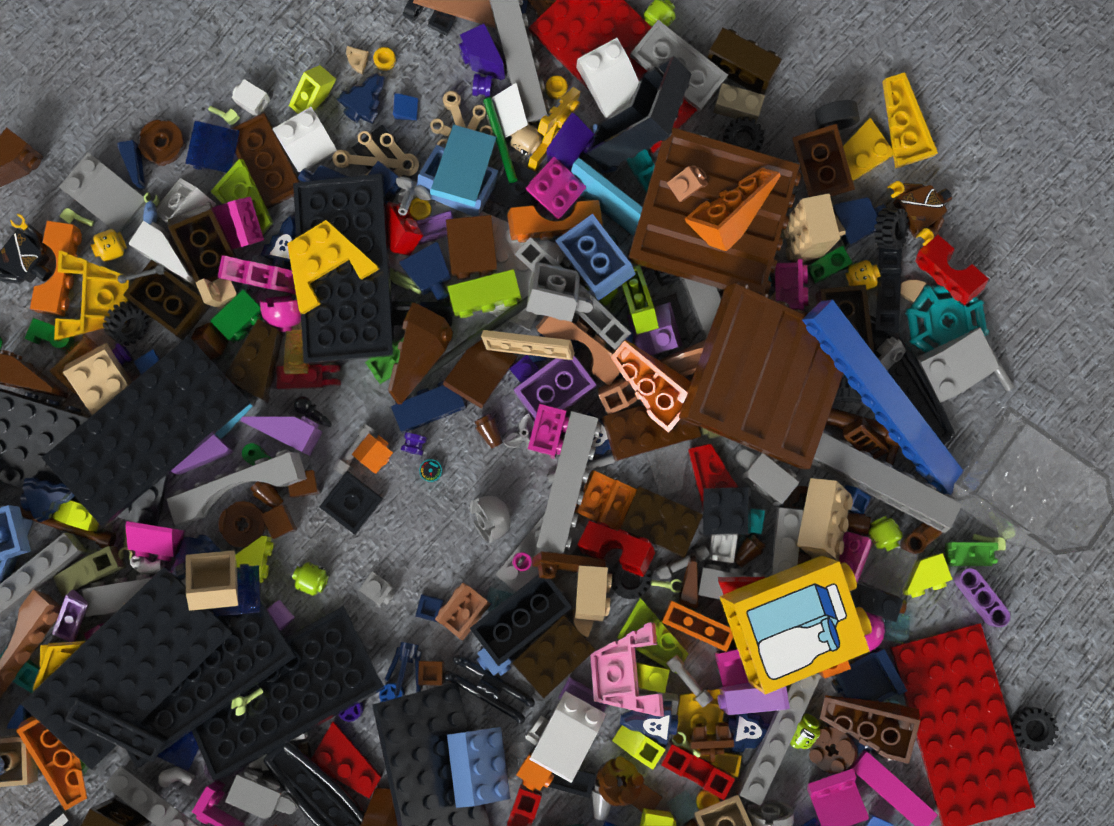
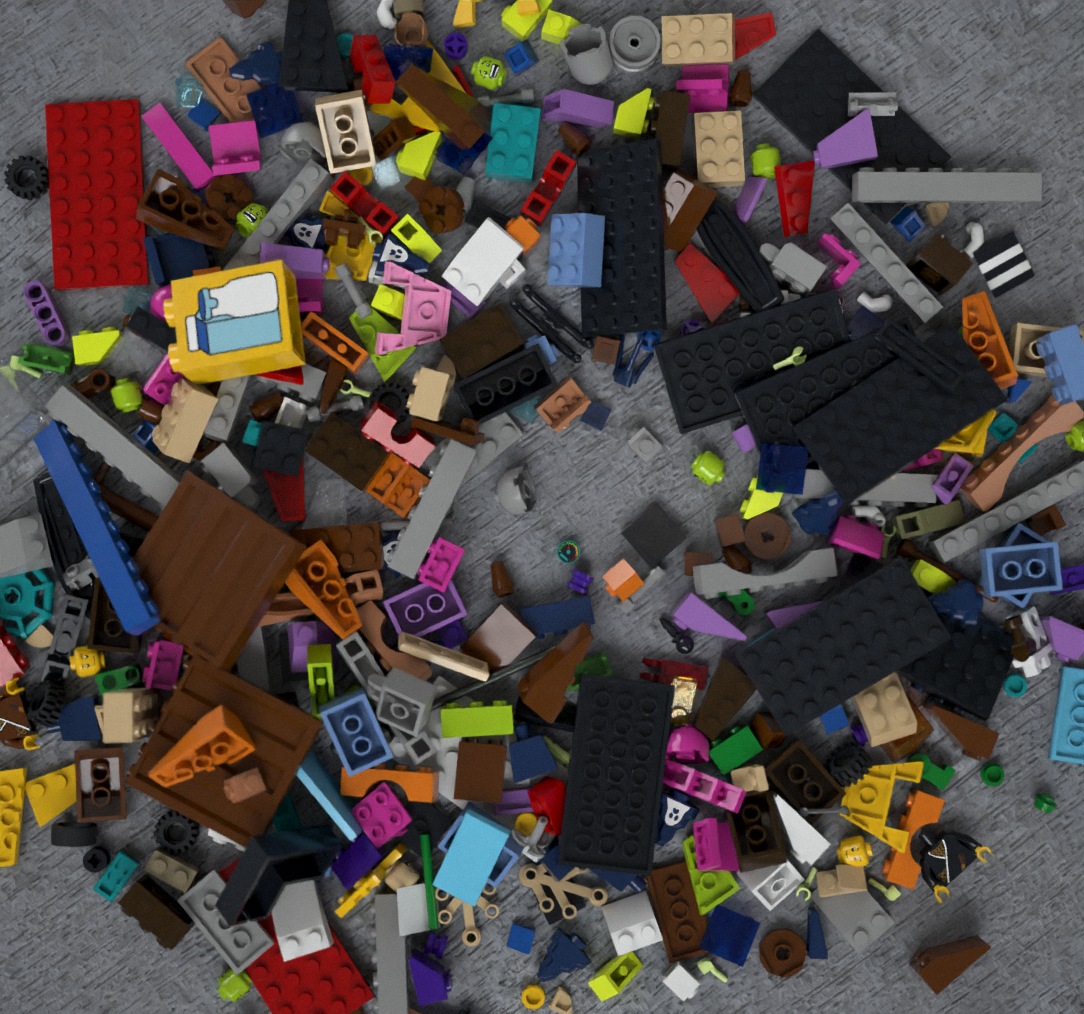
camera: 175 degrees left, 5 degrees up
medium blue rock [143,201,158,225] -> none
tan piece [186,550,238,611] -> none
yellow wing [287,220,379,314] -> none
light grey plant [503,413,535,452] -> none
dark pink hinge [512,552,532,571] -> none
yellow tile [546,75,568,99] -> none
reddish brown slope [843,416,890,460] -> none
none -> black wheel [83,846,111,873]
none -> teal plate [93,850,141,903]
none -> tan slope [816,864,868,898]

